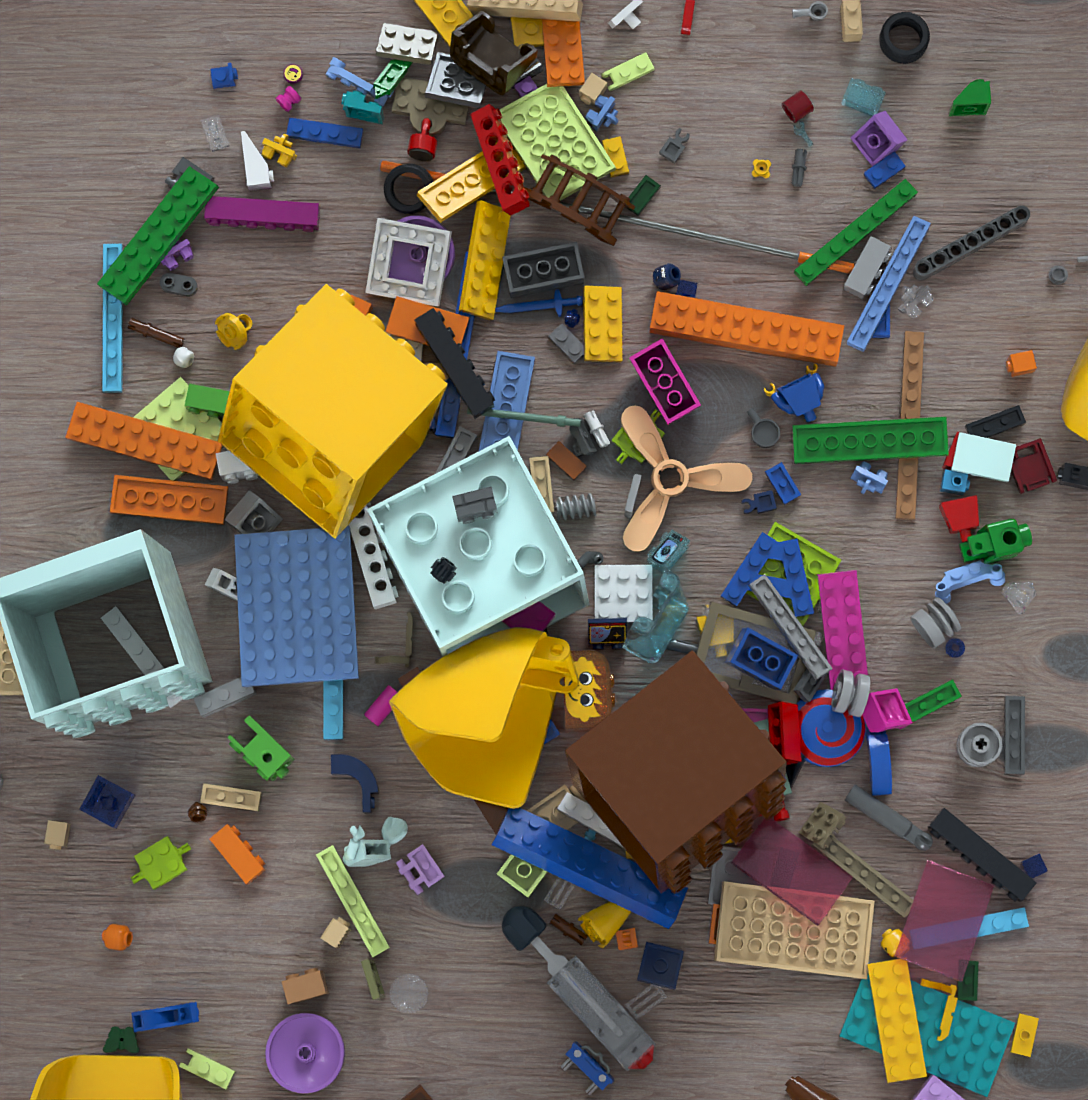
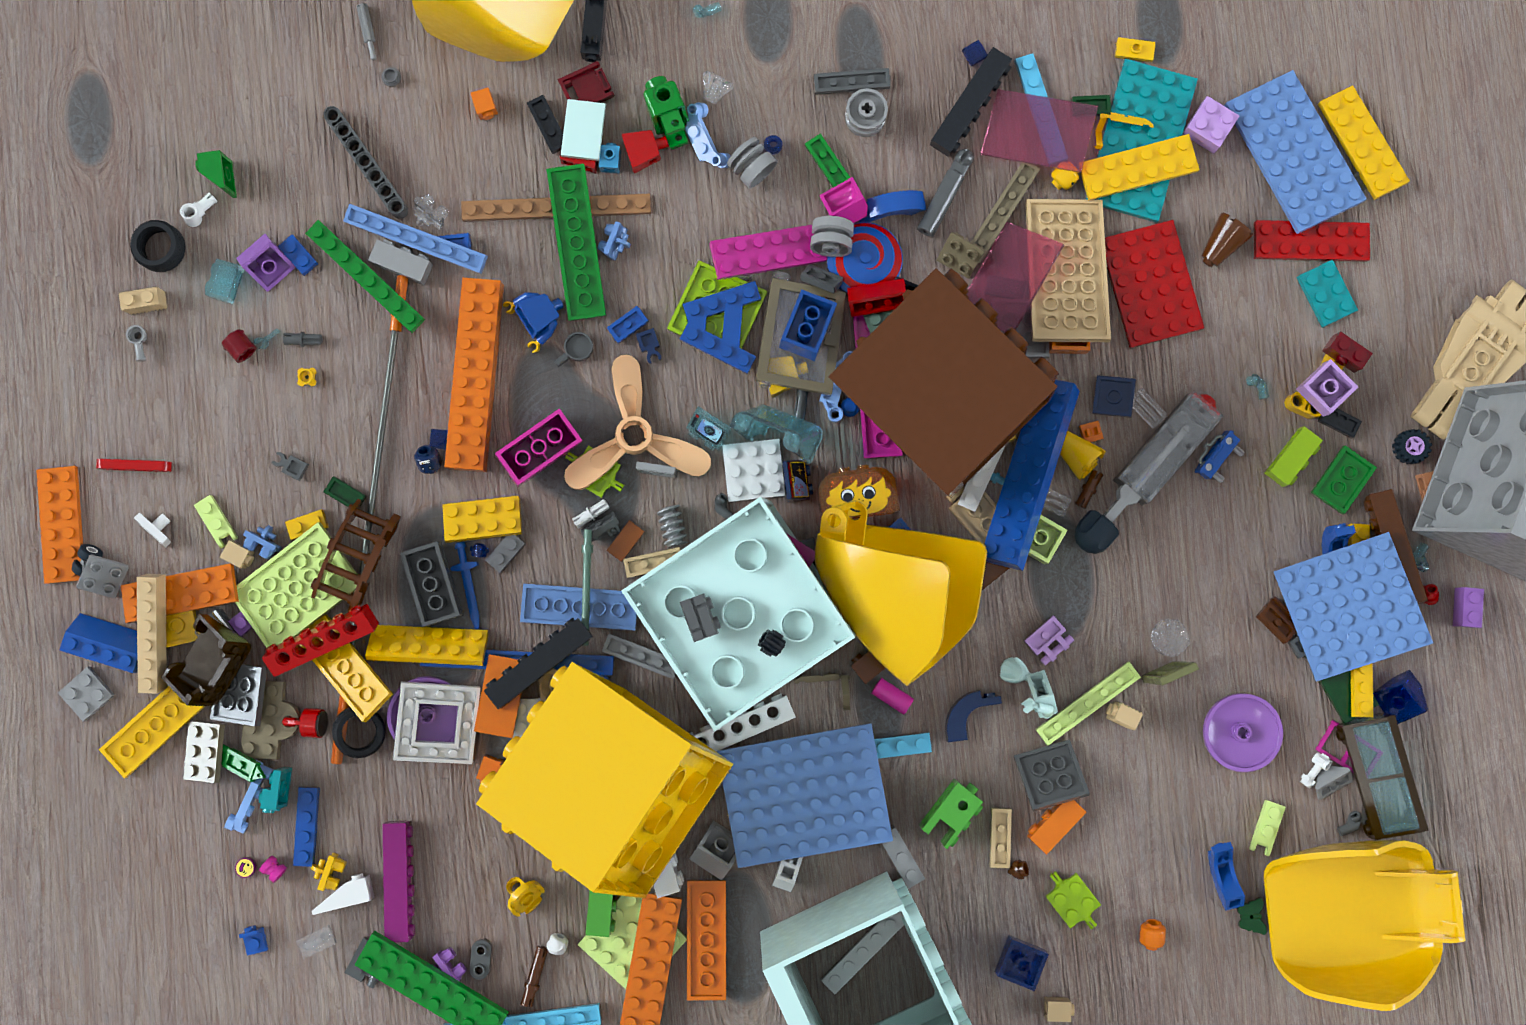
camera: 100 degrees left, 5 degrees up
medium nougat brick [281,968,329,1004] -> none
light grey tile [748,574,833,680] -> none
none -> white pin [180,192,217,227]
none -> dark grey plate [1014,739,1090,812]
none -> red plate [1105,220,1205,348]

